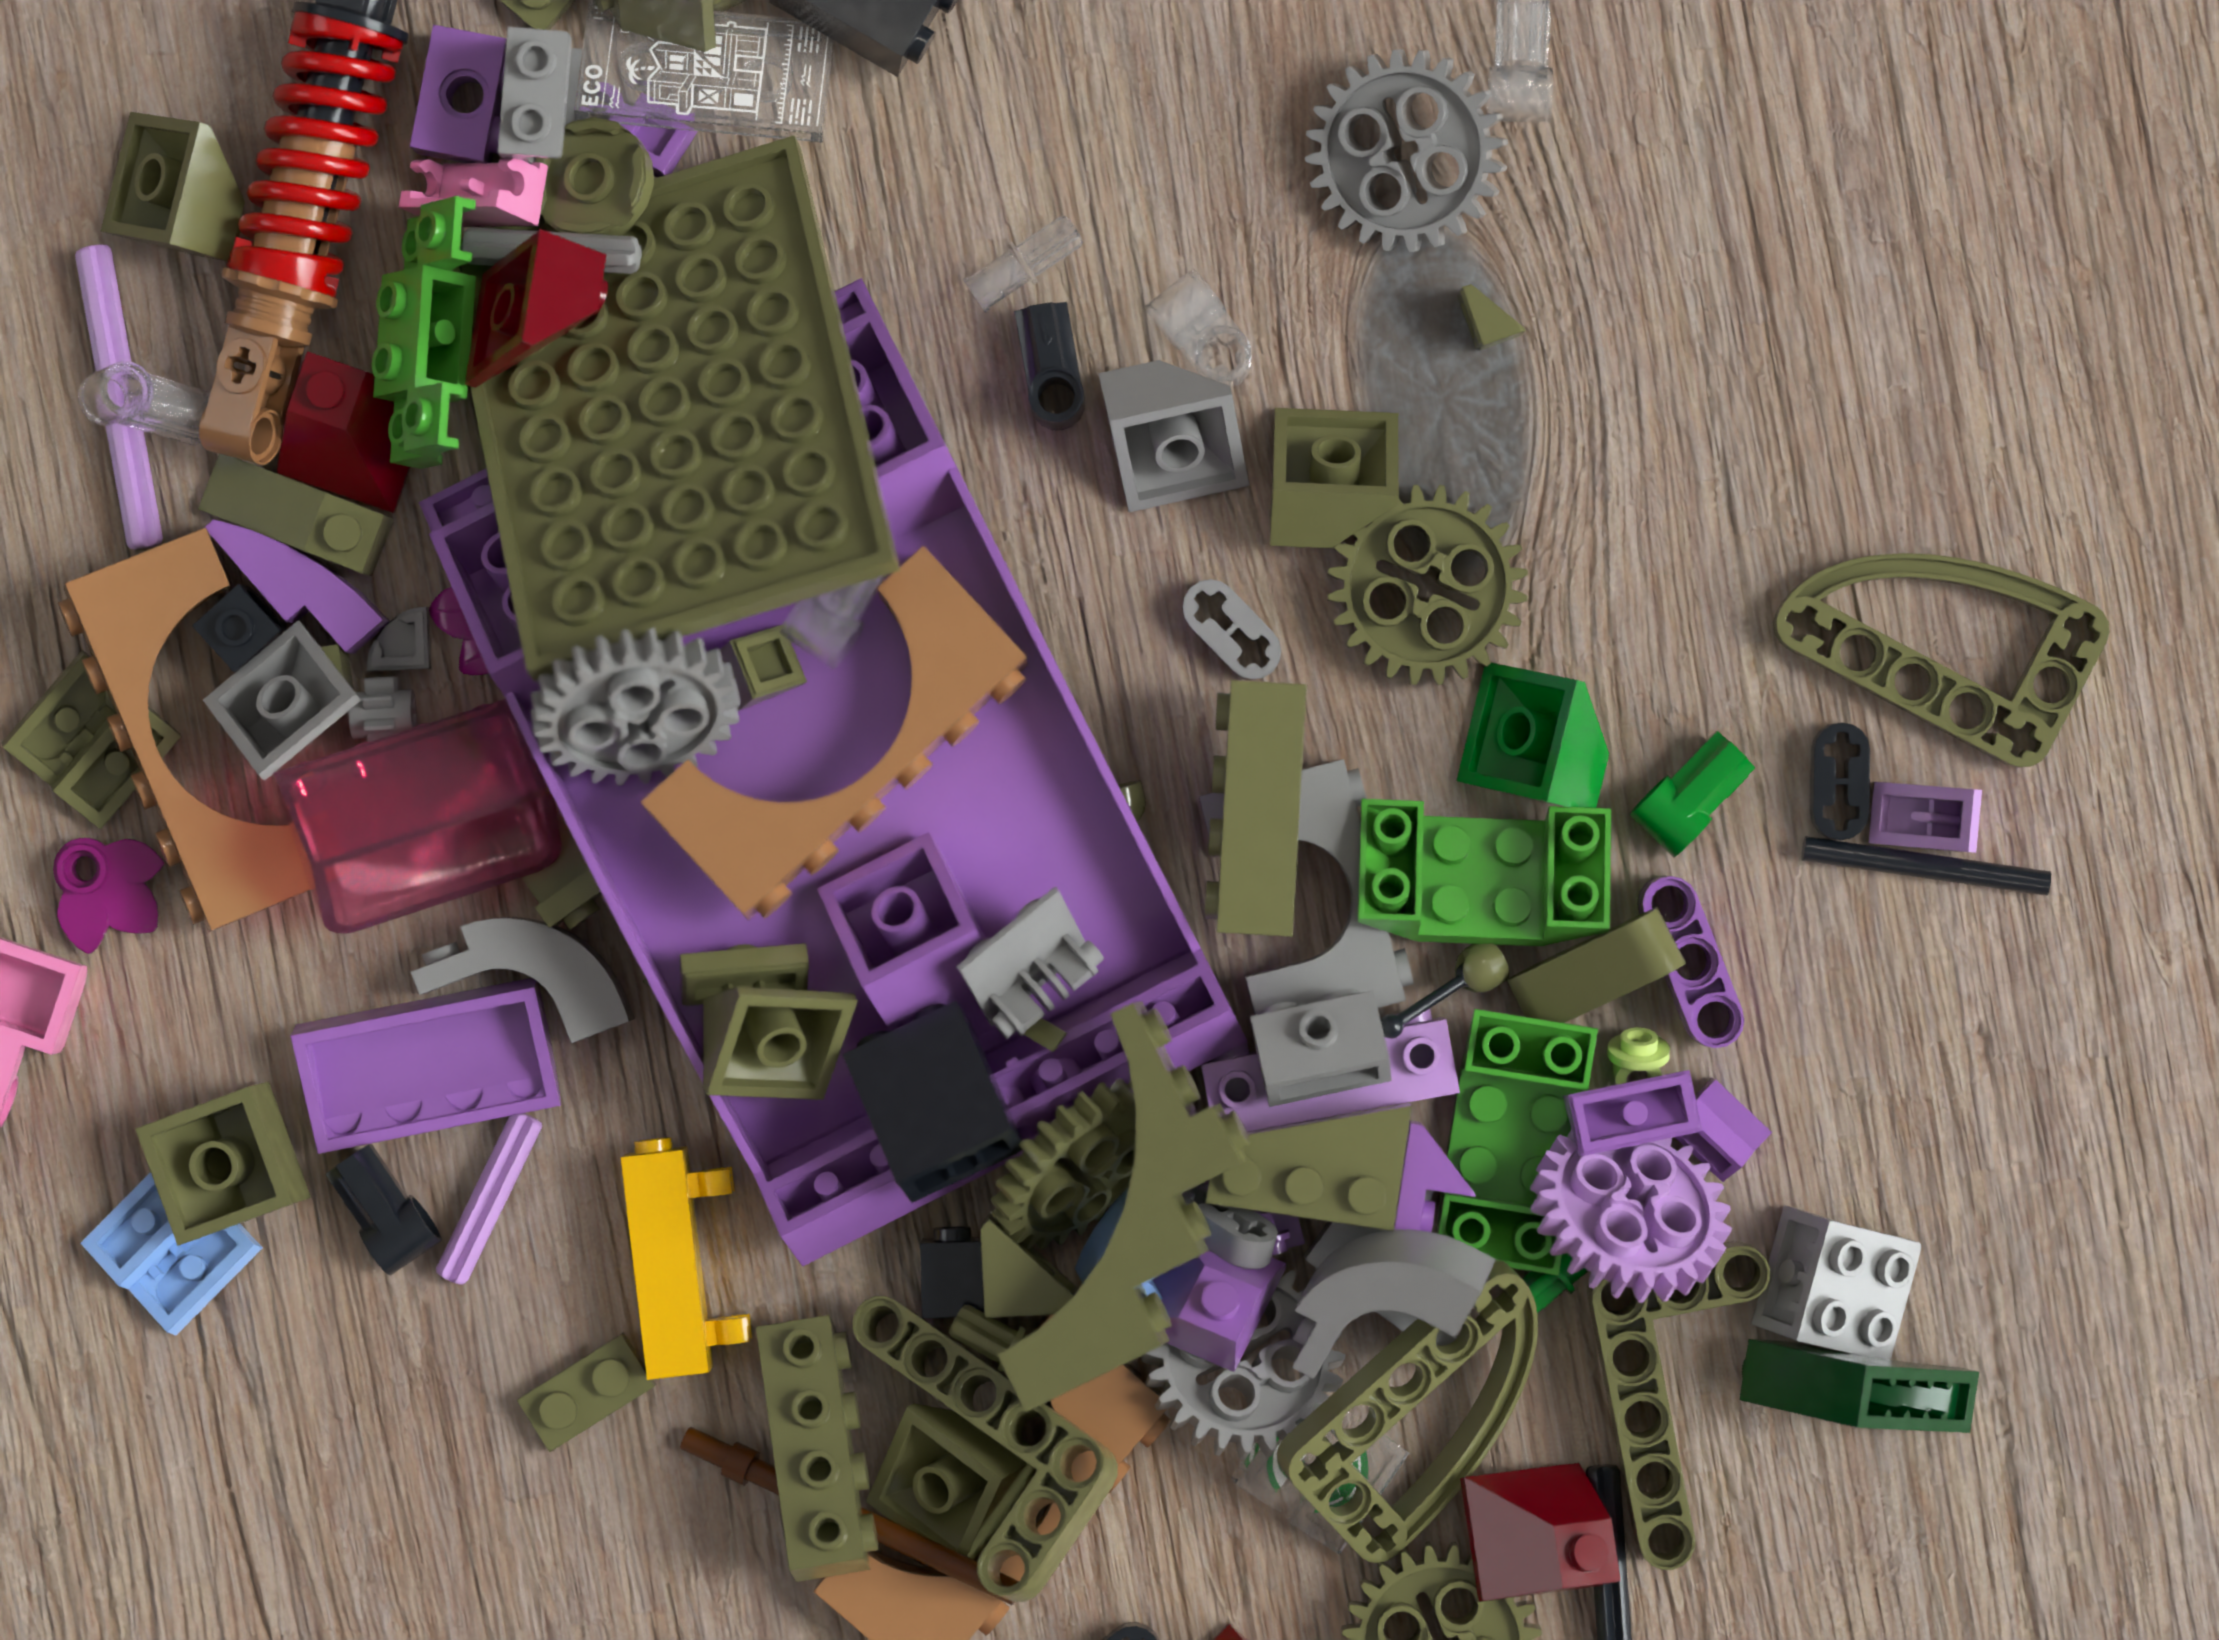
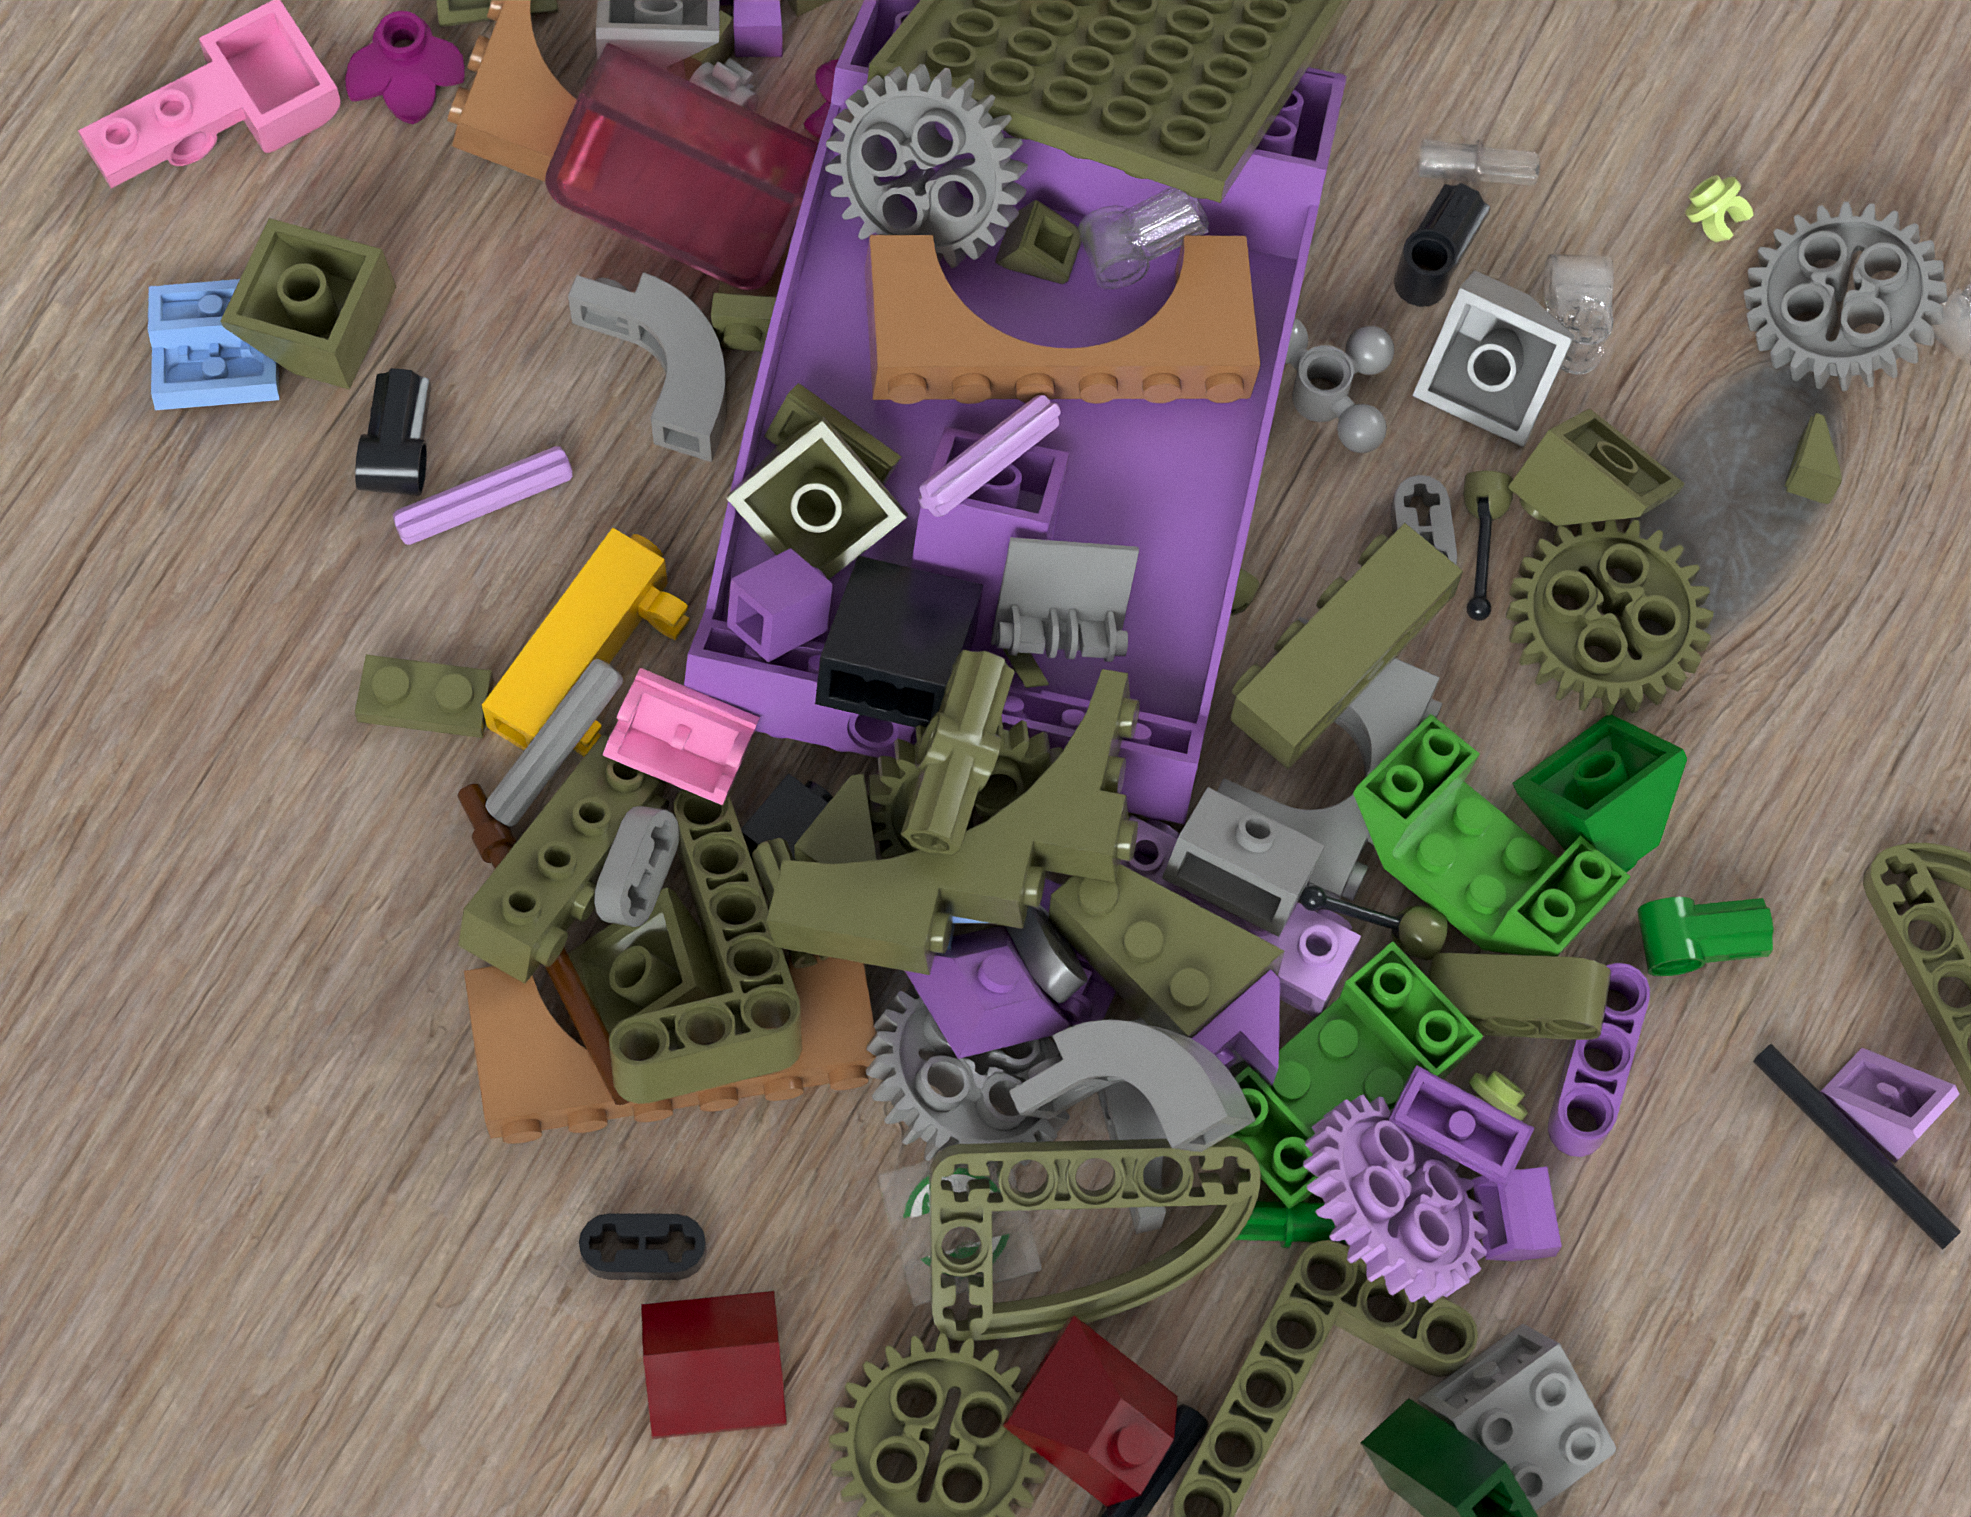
camera: 35 degrees right, 20 degrees down
medium lavender slope [290,978,561,1154] -> none
light grey tile [367,607,431,671] -> none
black beam [1810,722,1870,840] -> none
none -> light grey axle [485,658,623,827]
none -> light grey beam [594,806,679,927]
none -> bright pink hinge [602,668,760,805]
none -> medium lavender brick [727,548,833,662]
none -> olive piece [900,650,1015,856]
none -> lavender axle [918,395,1061,517]
none -> light grey piece [1285,318,1395,453]
none -> hinge [1463,471,1513,621]
none -> yellowish green plate [1685,175,1753,242]

